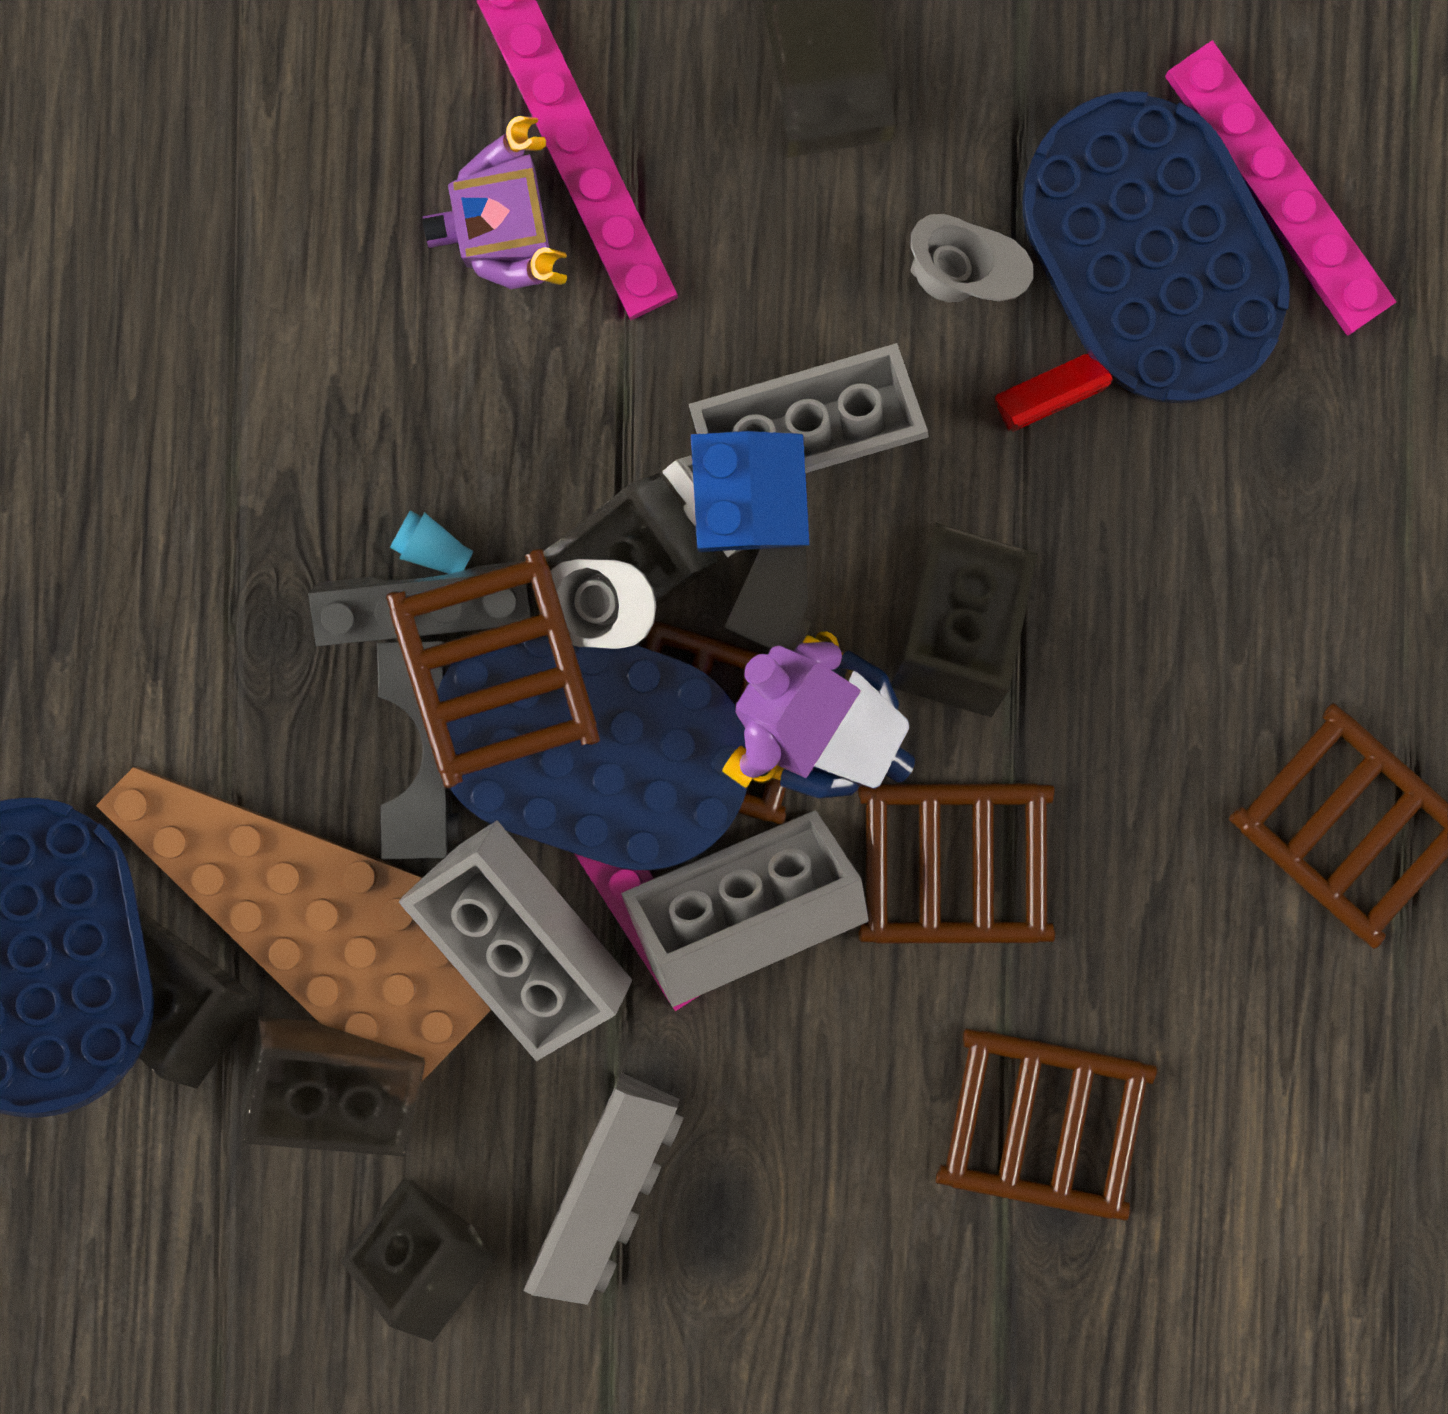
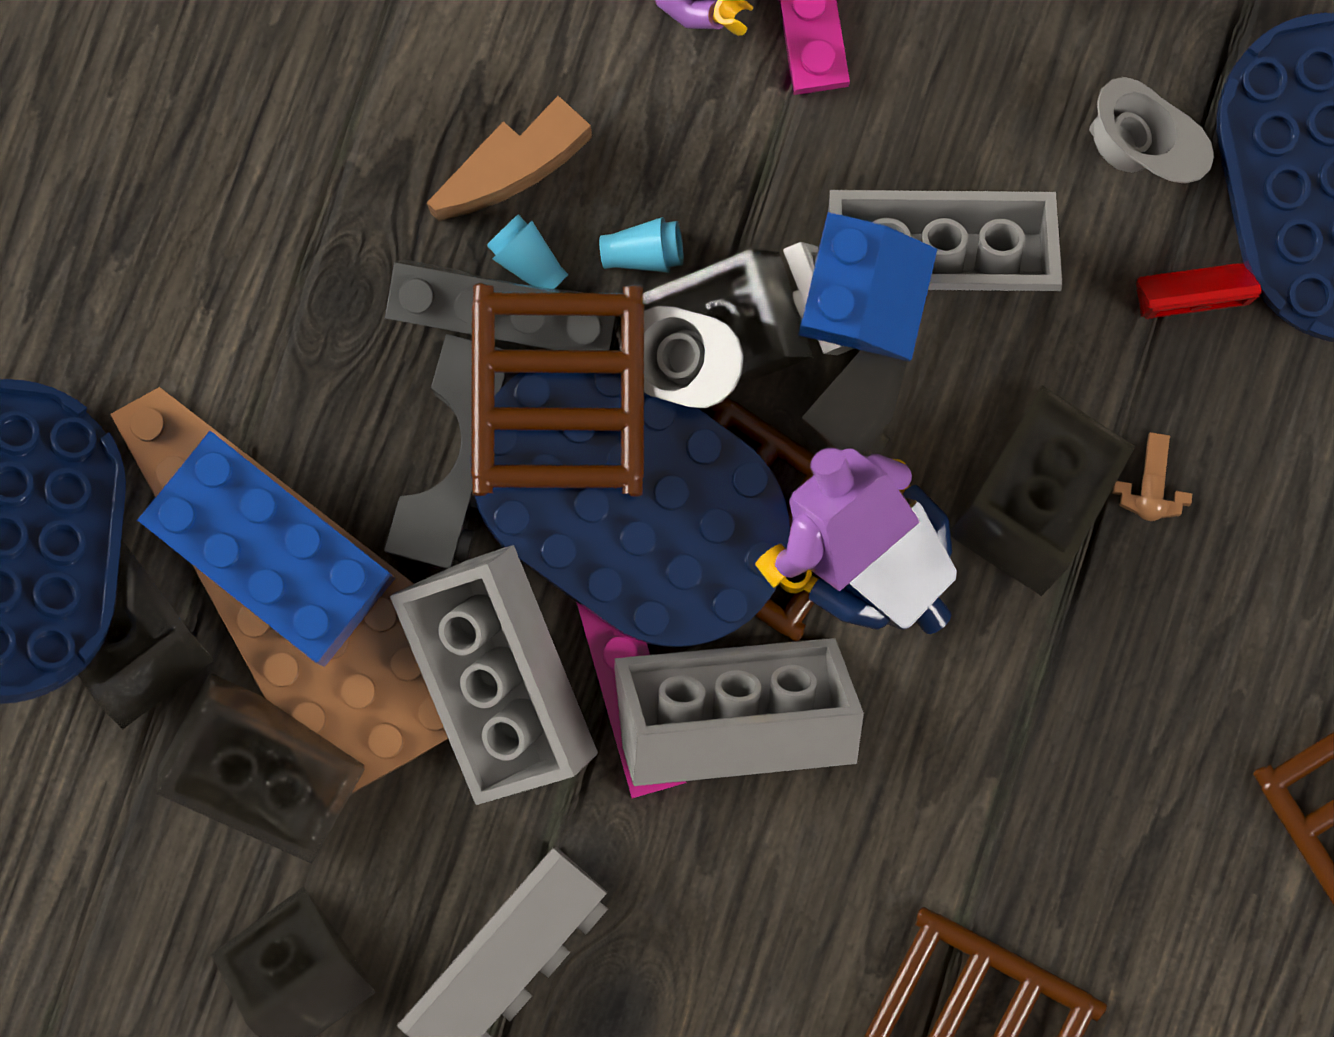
camera: 20 degrees right, 5 degrees down
reddish brown bar [858,783,1055,944] -> none
none -> blue brick [137,431,396,667]
none -> medium nougat slope [427,96,592,221]
none -> medium azure cone [599,217,683,273]
none -> medium nougat piece [1112,432,1192,521]

